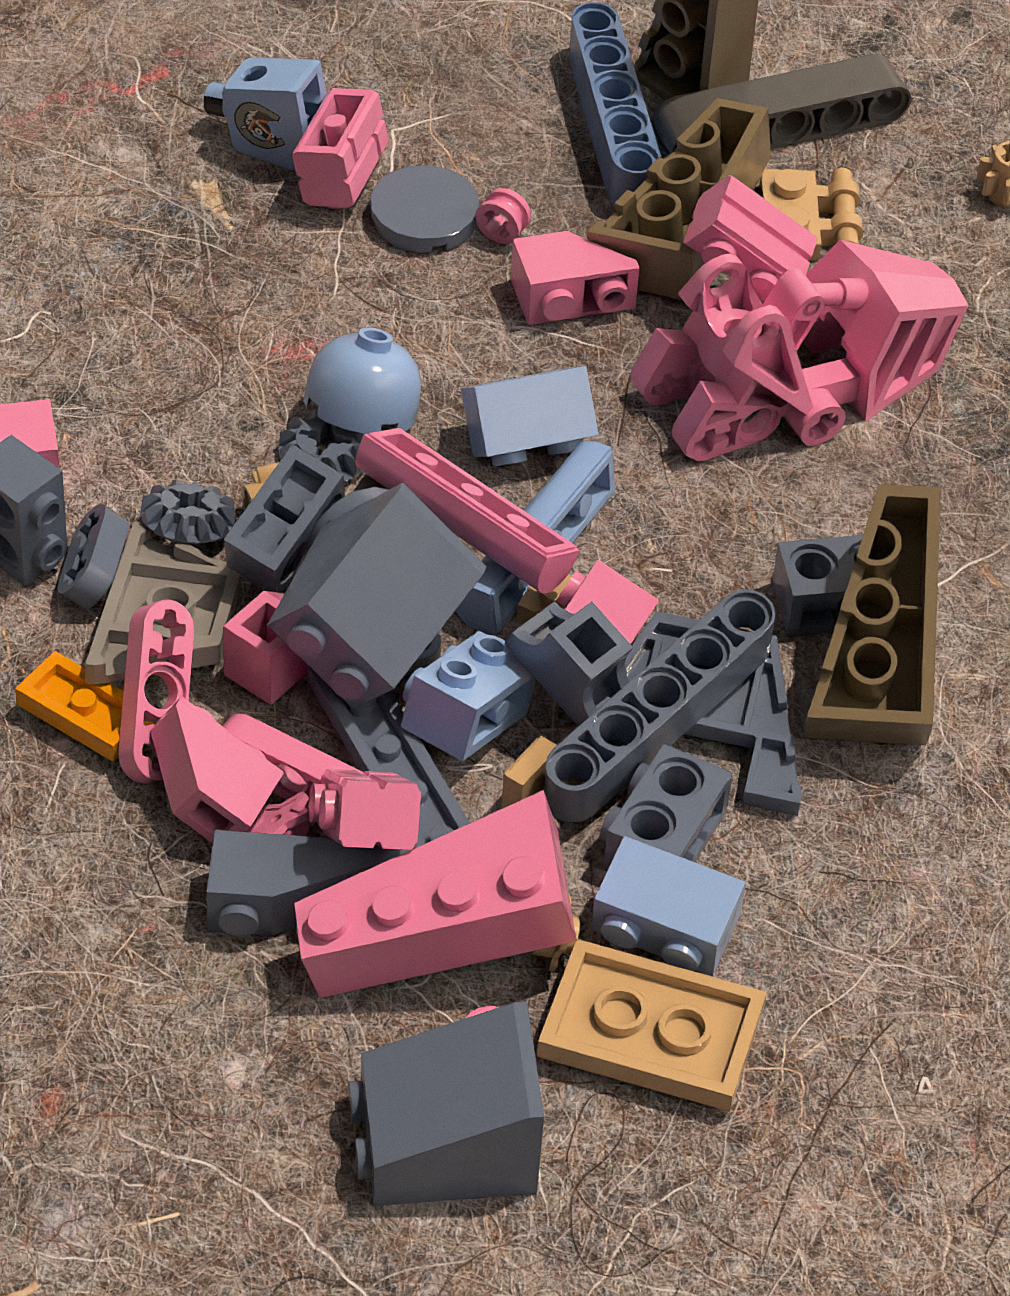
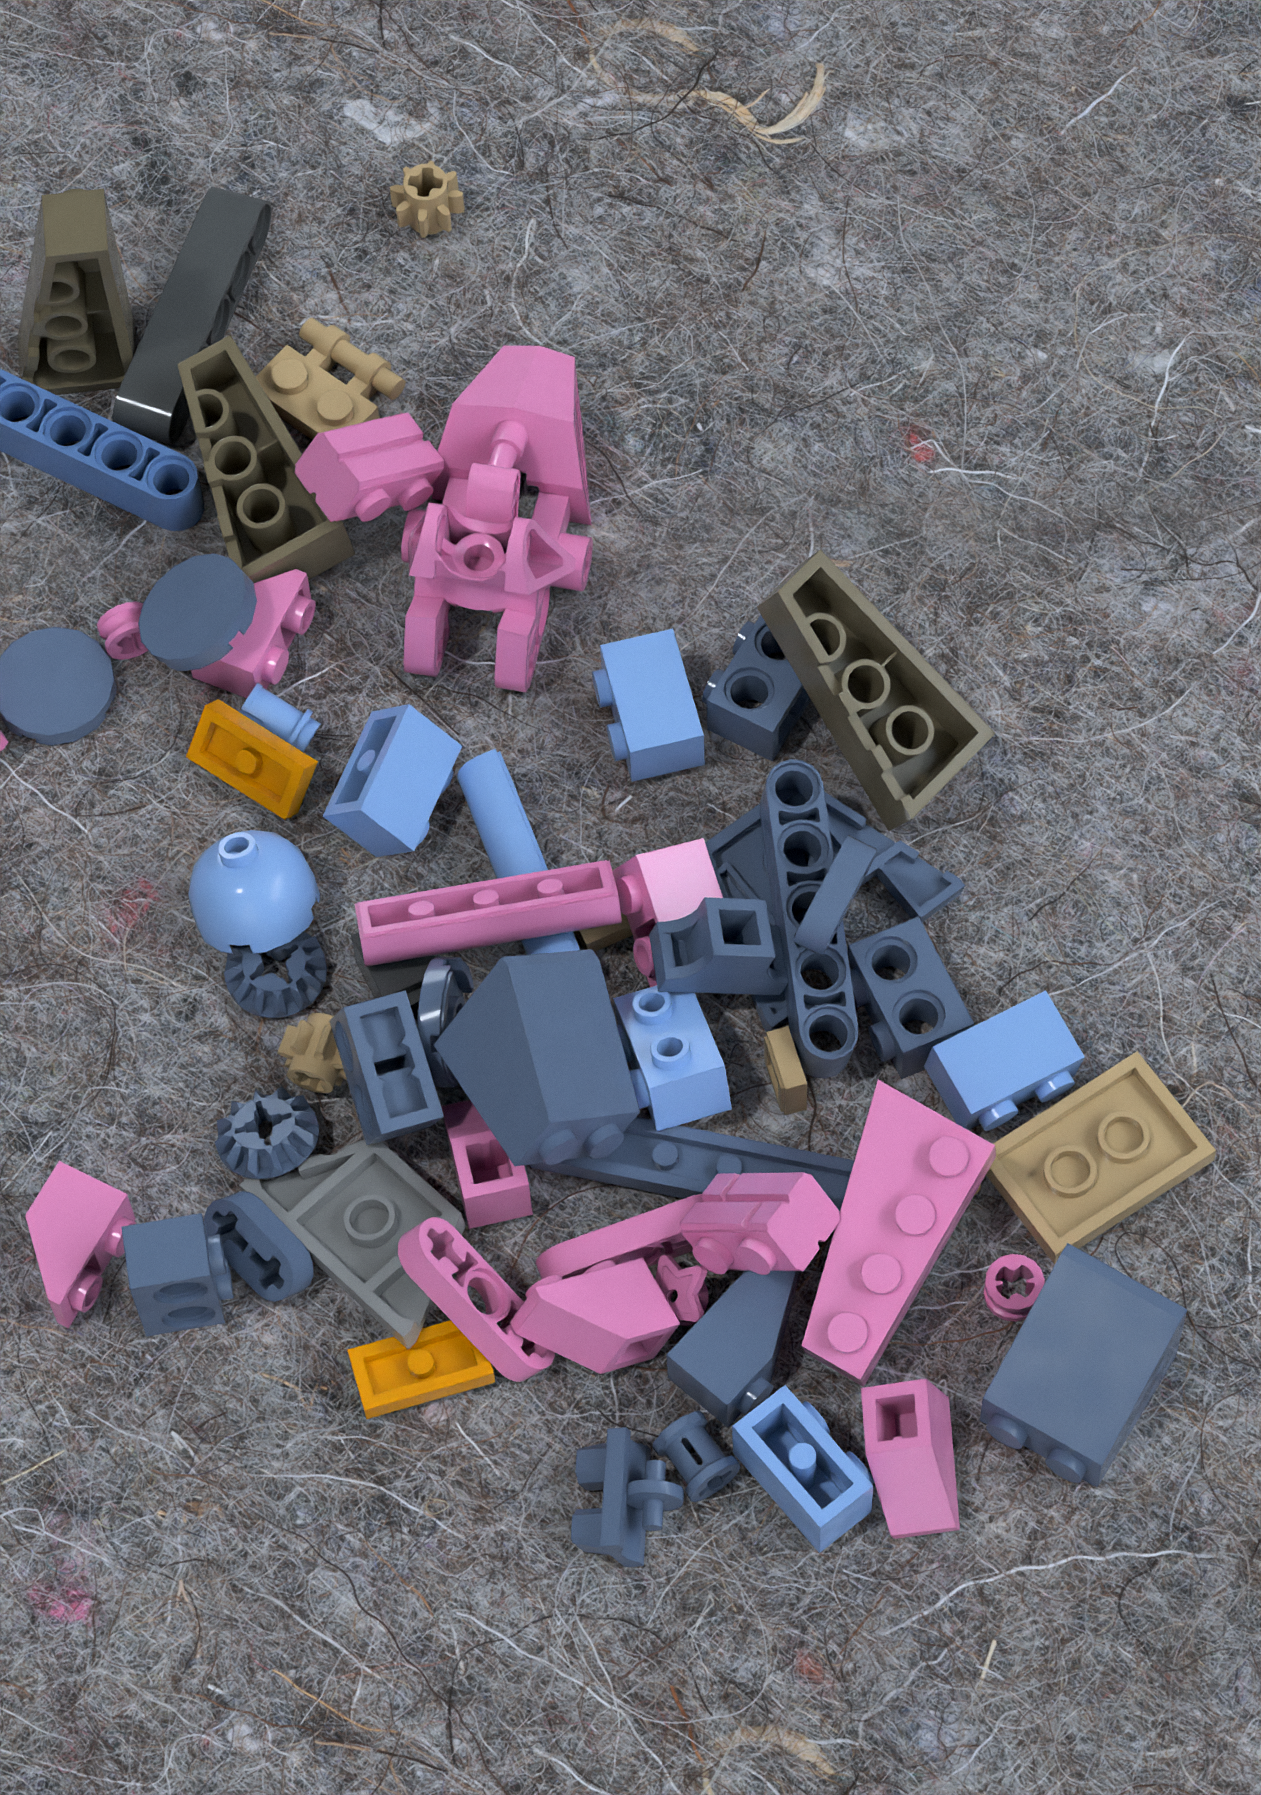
camera: 45 degrees left, 15 degrees up
none -> sand blue tile [138,553,257,671]
none -> light orange plate [186,699,318,820]
none -> light blue pin [239,683,321,752]
none -> sand blue hips [571,1427,684,1567]
none -> light blue brick [592,629,705,782]
none -> sand blue bush [652,1411,740,1502]
none -> light blue brick [732,1385,874,1553]
none -> sand blue beam [793,835,878,956]
none -> bright pink slope [861,1379,960,1539]

